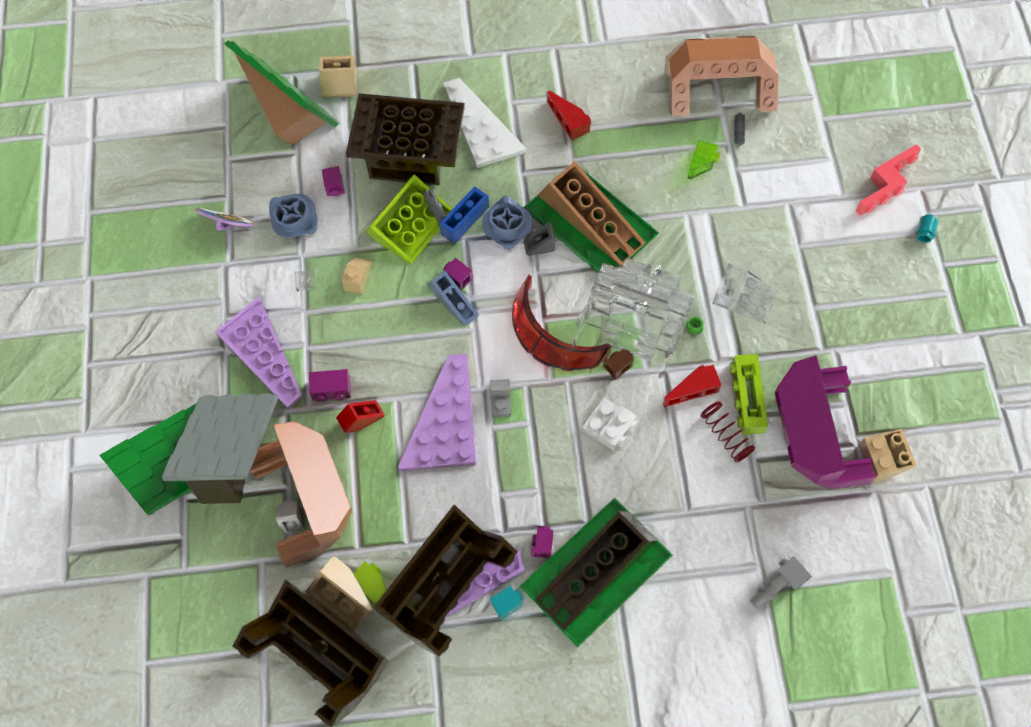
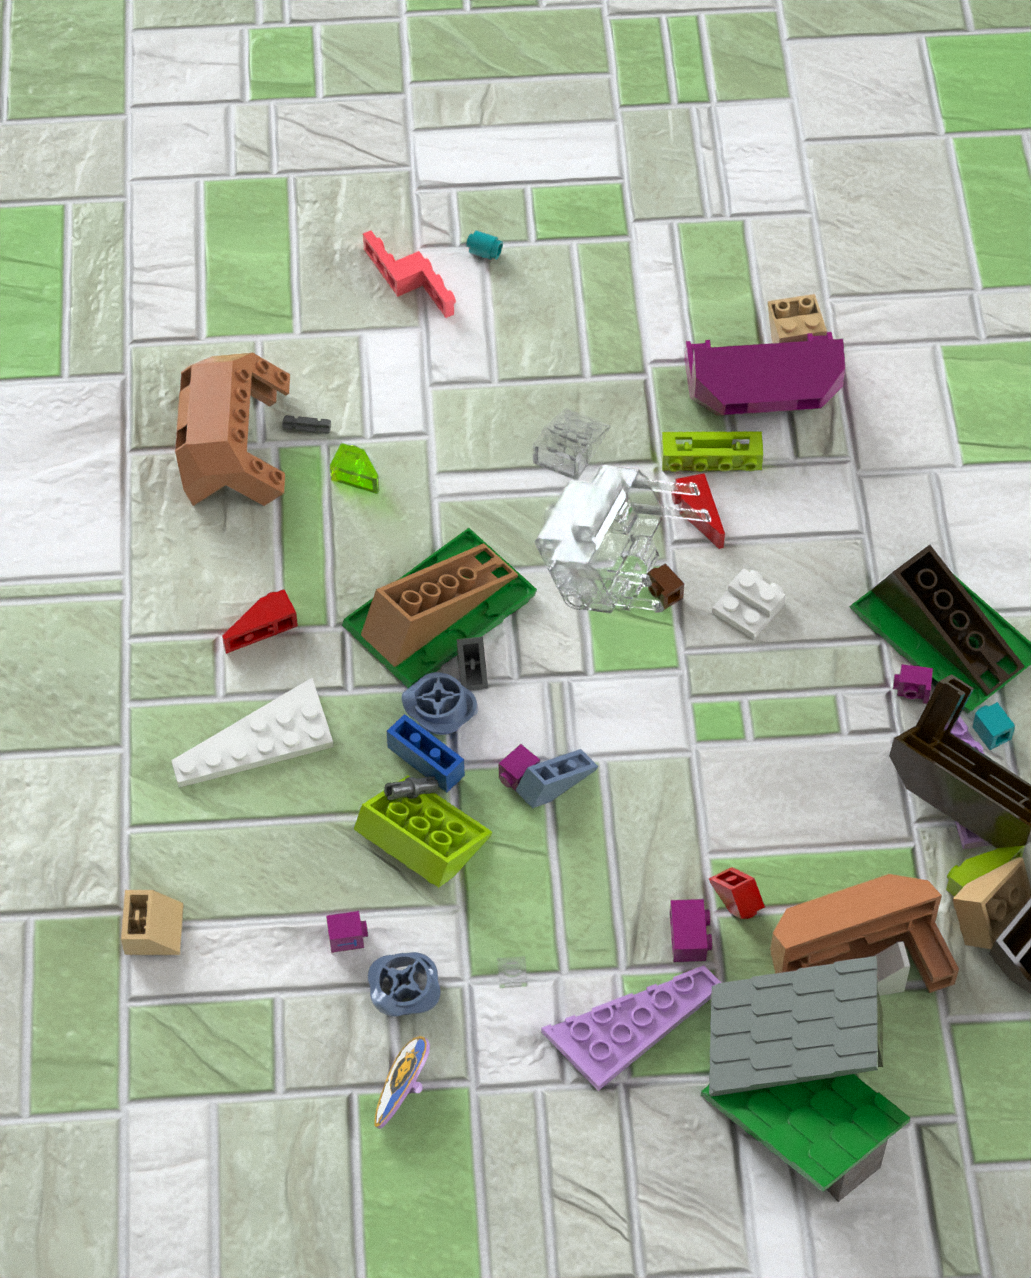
camera: 90 degrees left, 10 degrees down
medium nougat piece [224,40,339,145] -> none
tan slope [342,257,373,294] -> none
dark brown wedge [346,93,465,186] -> none
lavender wing [399,354,476,472] -> none
light grey slope [490,379,511,417] -> none
clear red windscreen [512,274,612,372] -> none
dark red piece [700,401,756,463] -> none
light grey brick [750,556,813,610] -> none

